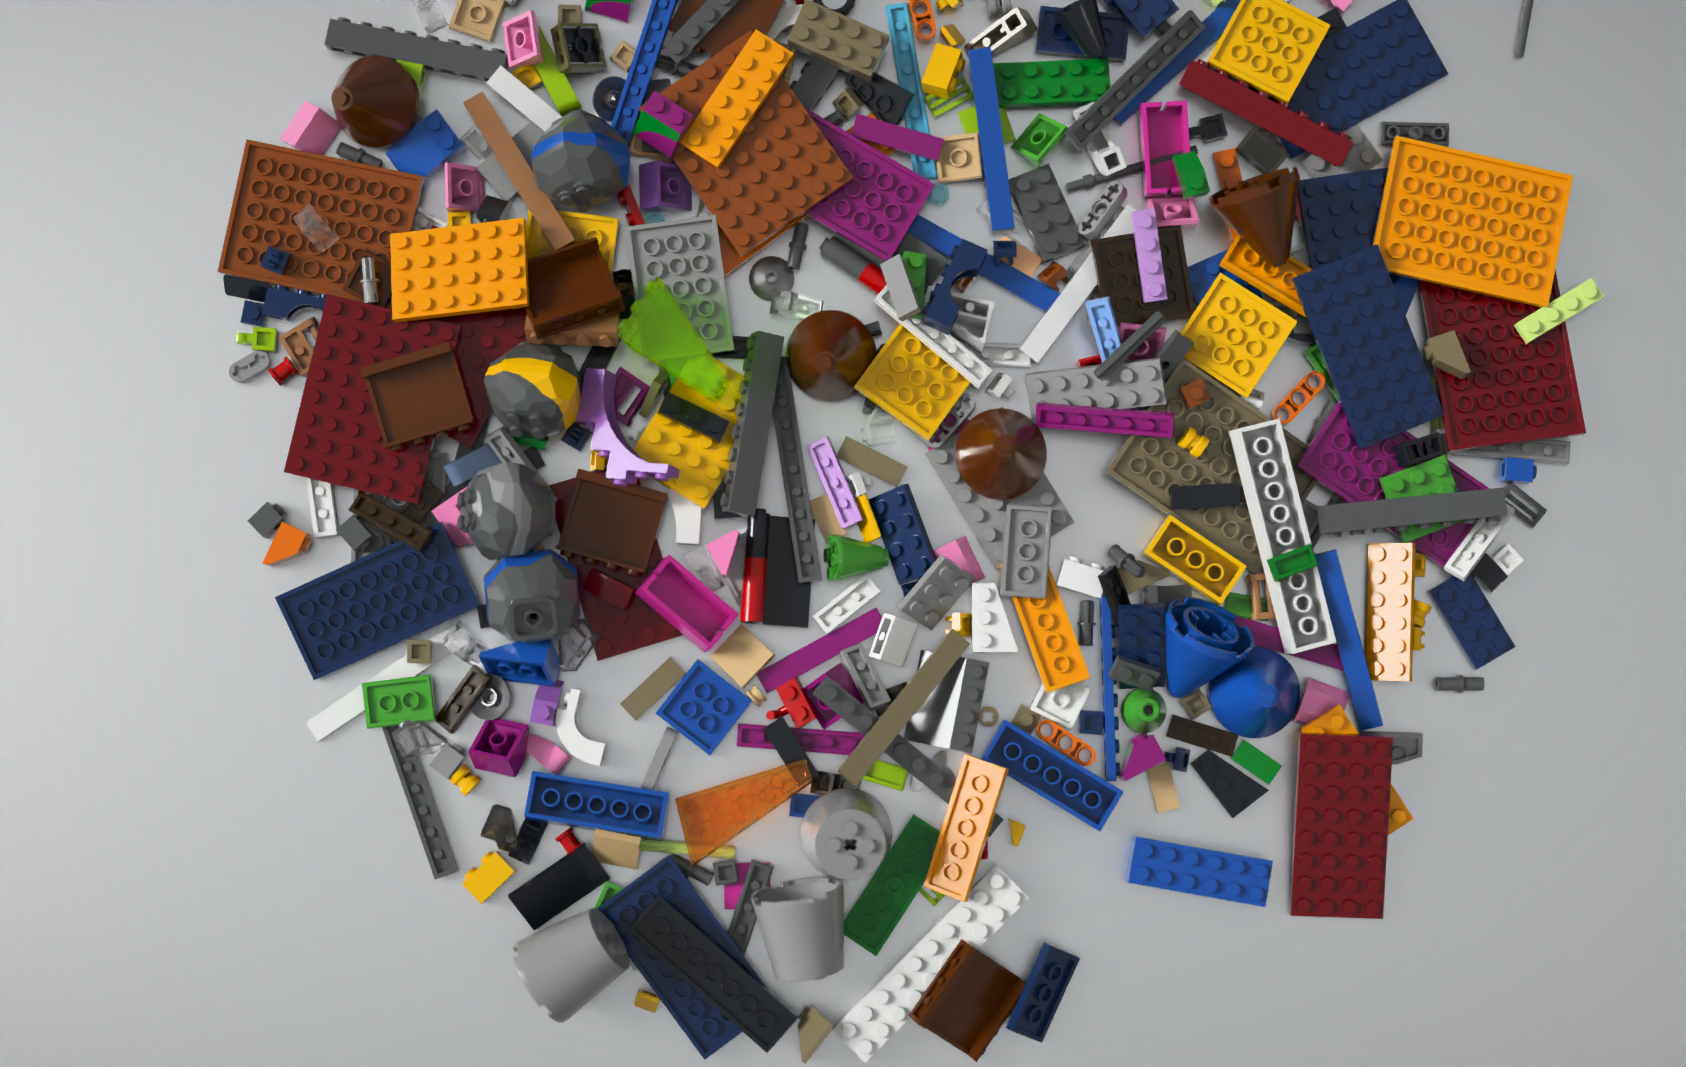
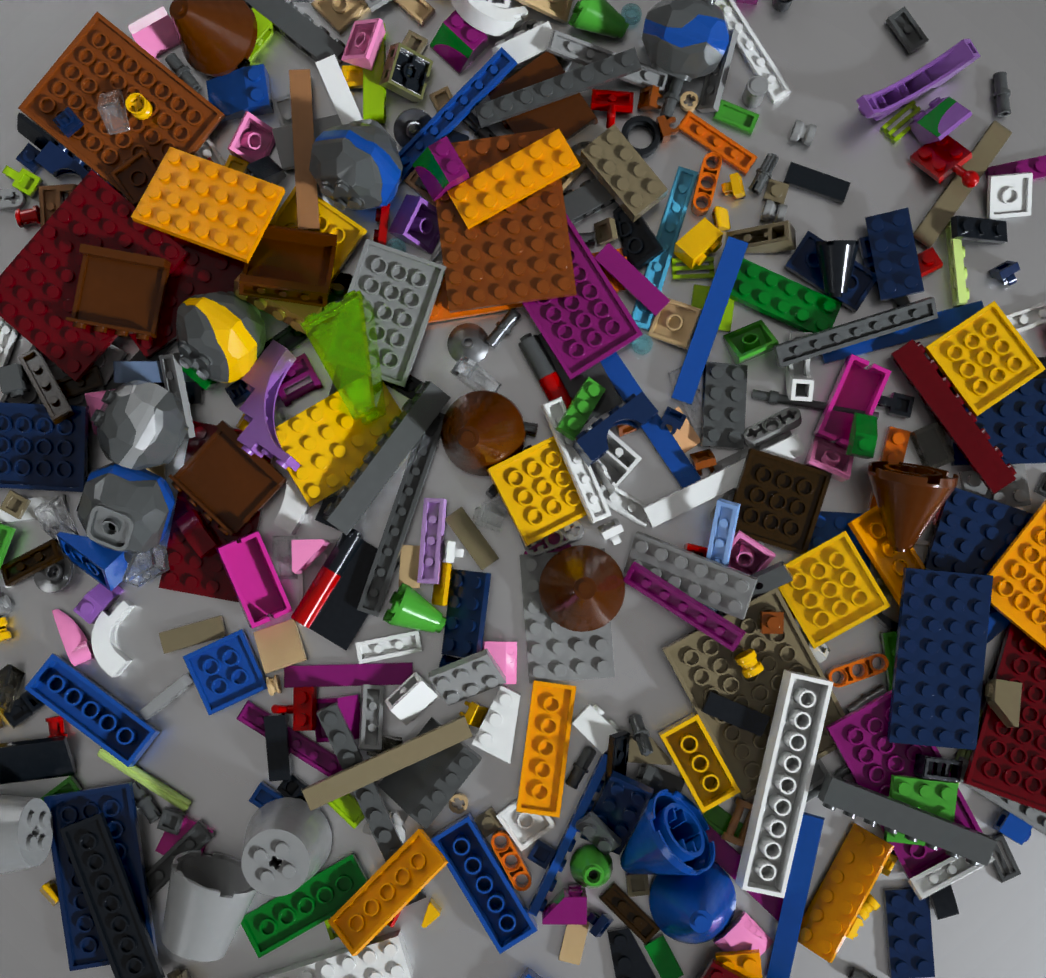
camera: 30 degrees right, 0 degrees up
light grey axle [360,257,379,303] -> none
magenta slope [468,718,529,777] -> none
tan tile [593,829,641,870] -> none
olive tile [639,370,670,418] -> none
black plate [657,392,730,443] -> none
clear orange wing [675,759,813,866] -> none
light grey tile [880,254,922,322] -> none
light grey tile [1000,504,1053,599] -> none
dark grey axle [1094,311,1166,381] -> none
lavender plate [1131,208,1167,303] -> none
green tile [1267,544,1319,582] -> none
white plate [1492,543,1524,576] -> none
none -> yellow wheel [125,93,153,120]

